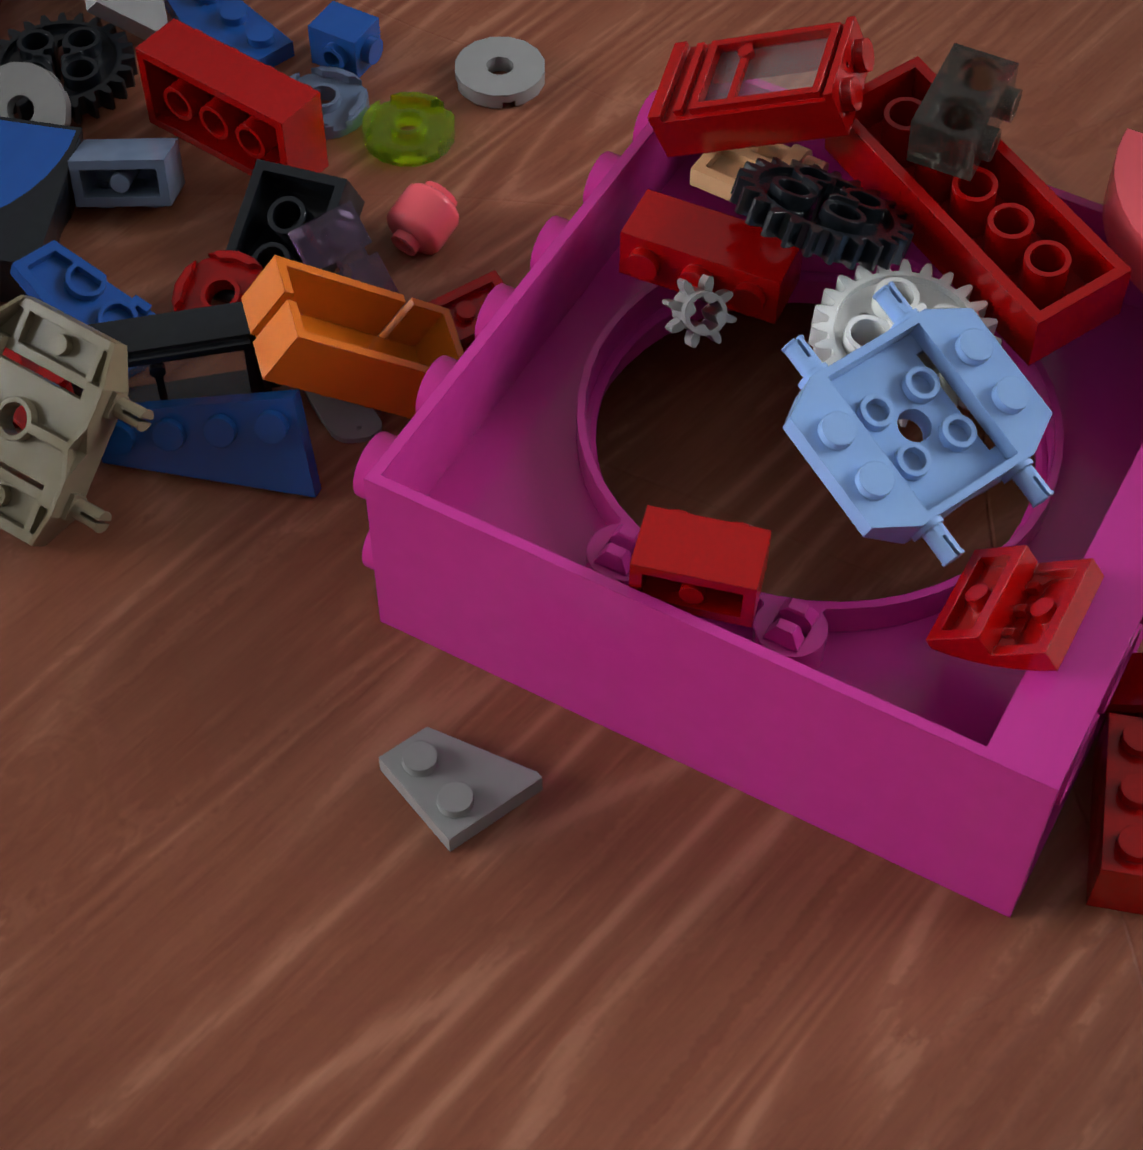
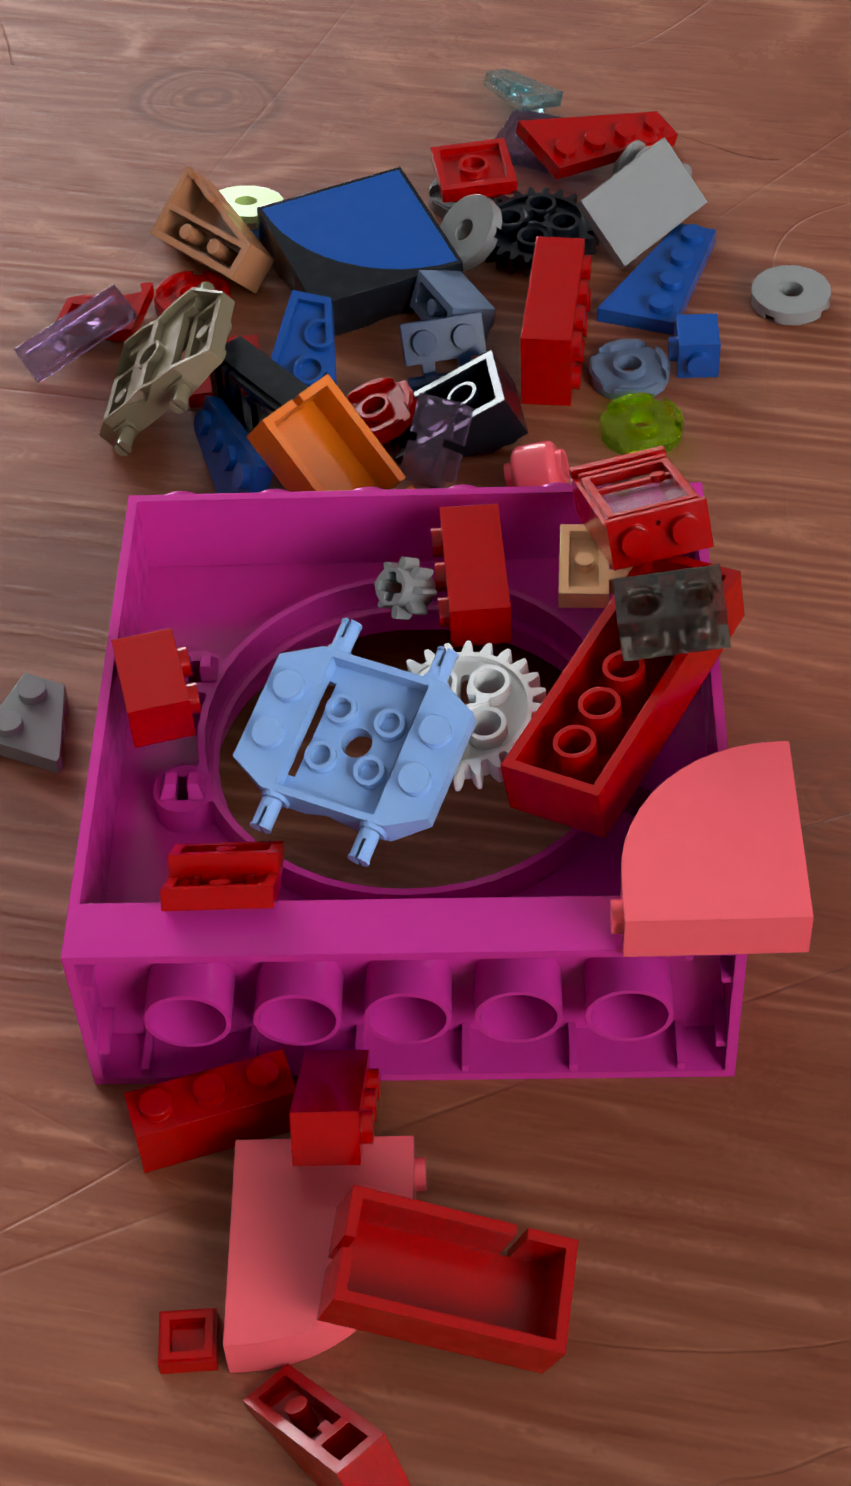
camera: 65 degrees right, 5 degrees down
light grey tile [455,37,545,108] -> none
black gear [730,157,914,271] -> none
none -> dark blue plate [398,312,487,393]

